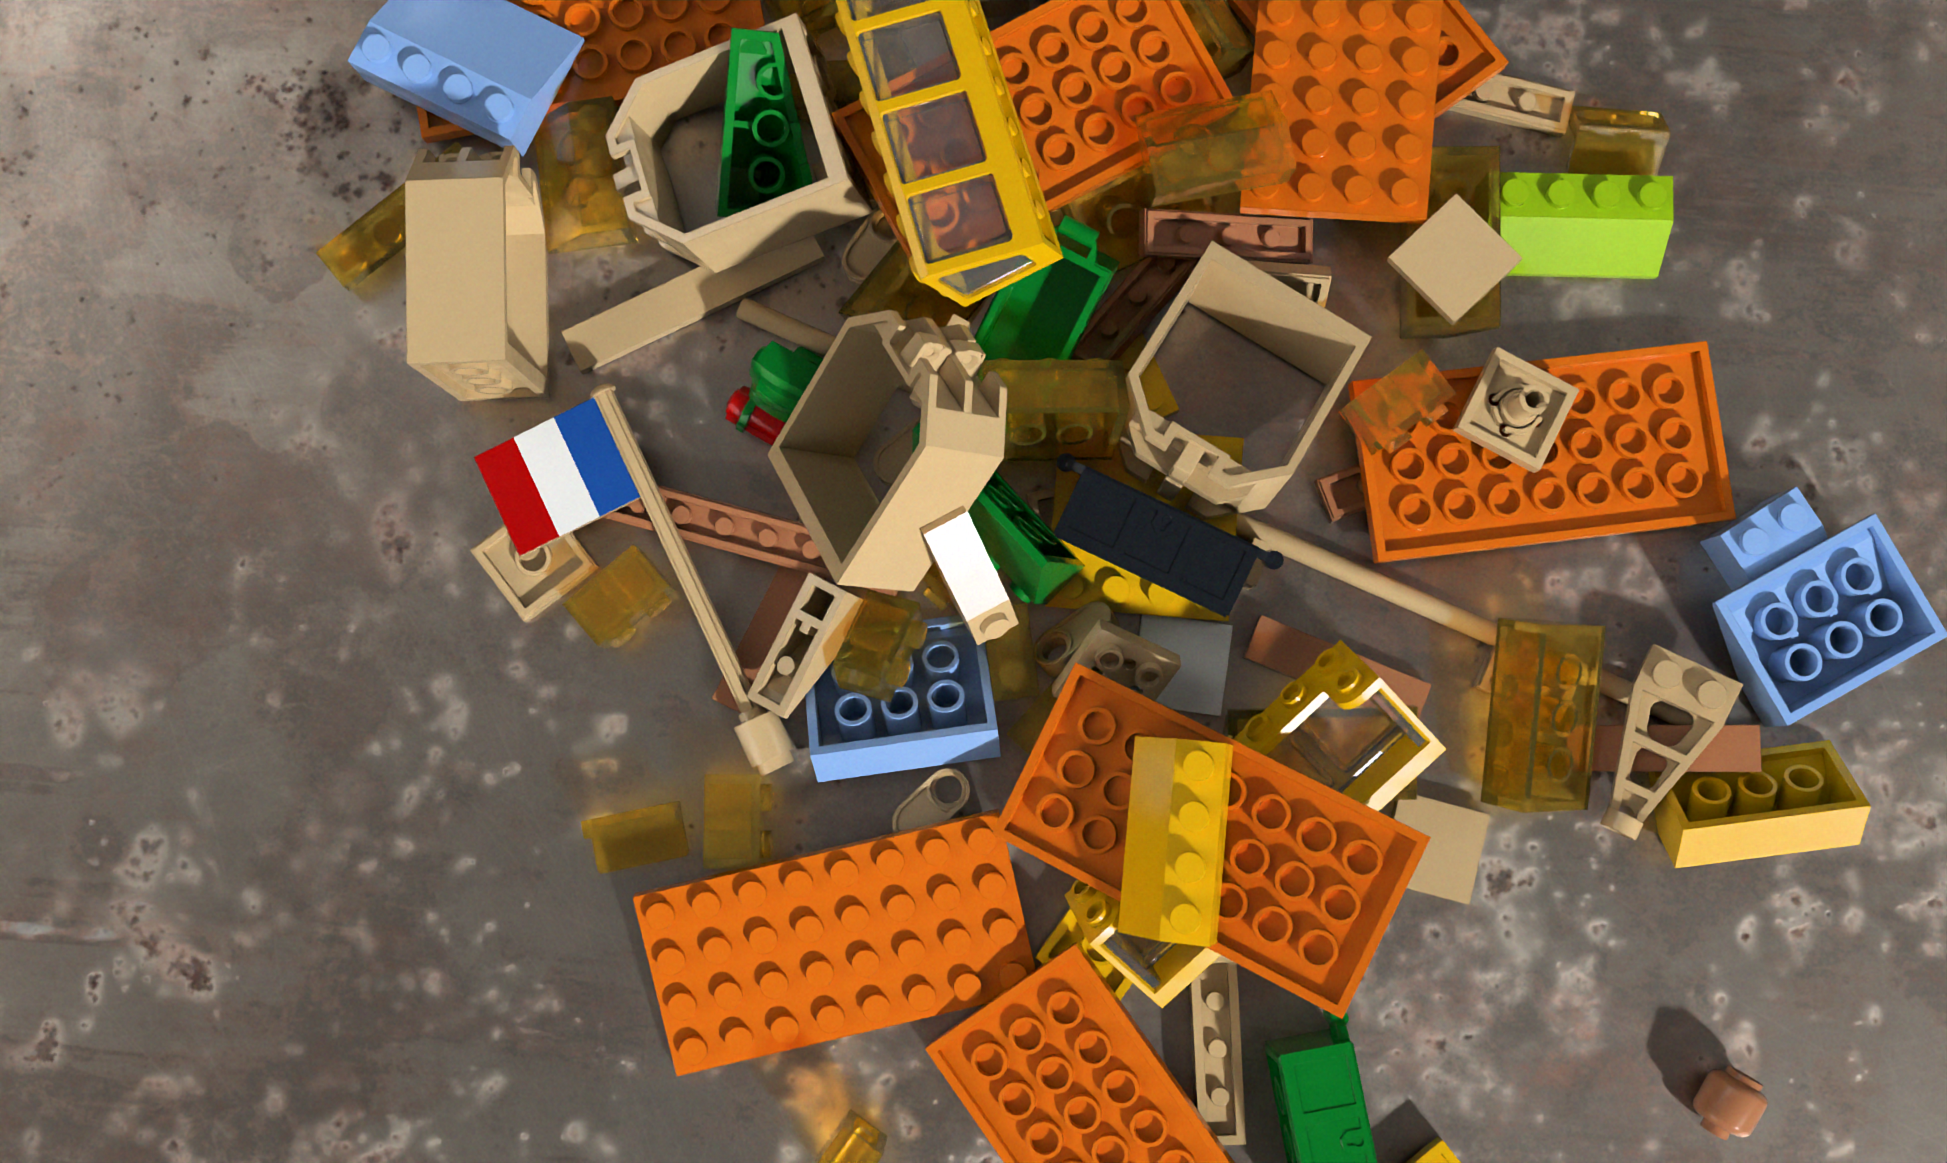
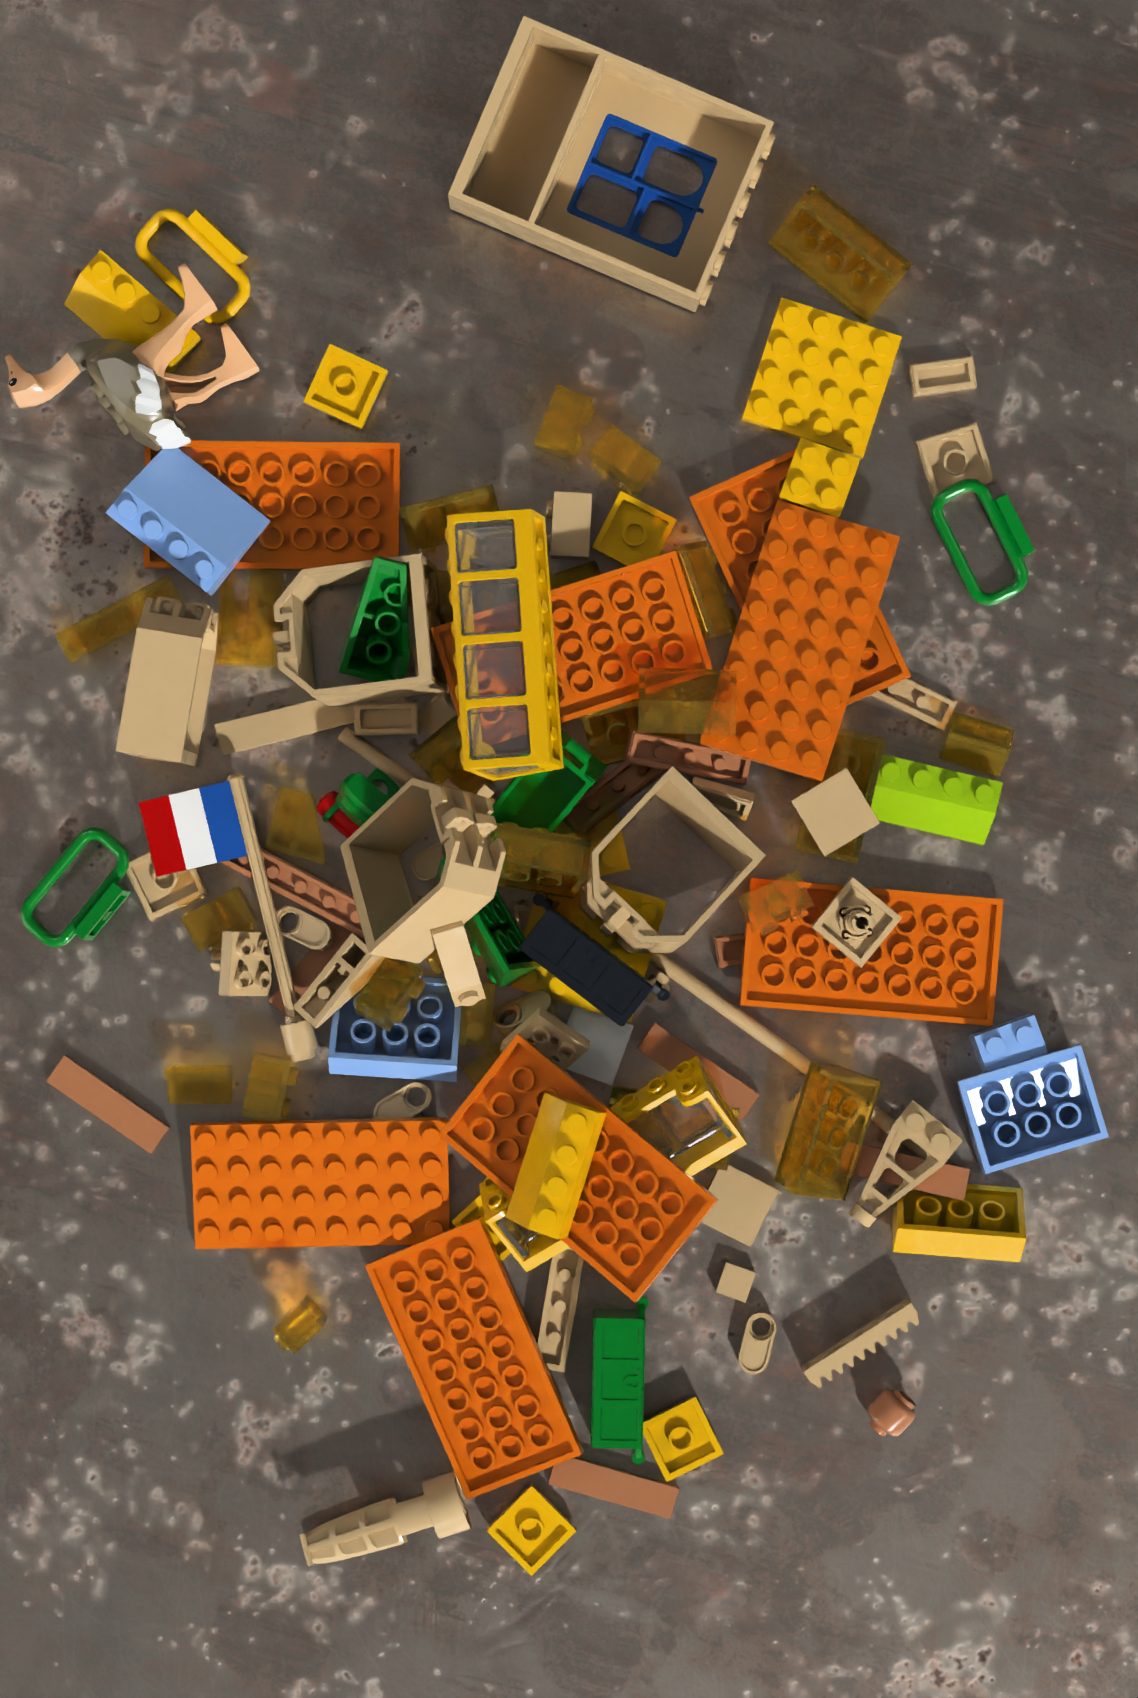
camera: 15 degrees right, 5 degrees up
none -> green bar [20,827,132,947]
none -> nougat tile [46,1055,170,1154]
none -> tan plate [211,931,272,996]
none -> clear yellow wing [265,786,326,864]
none -> tan piece [276,906,335,952]
none -> tan tile [354,702,419,736]
none -> tan tile [715,1261,756,1303]
none -> tan piece [738,1310,776,1374]
none -> tan gear [801,1298,919,1388]

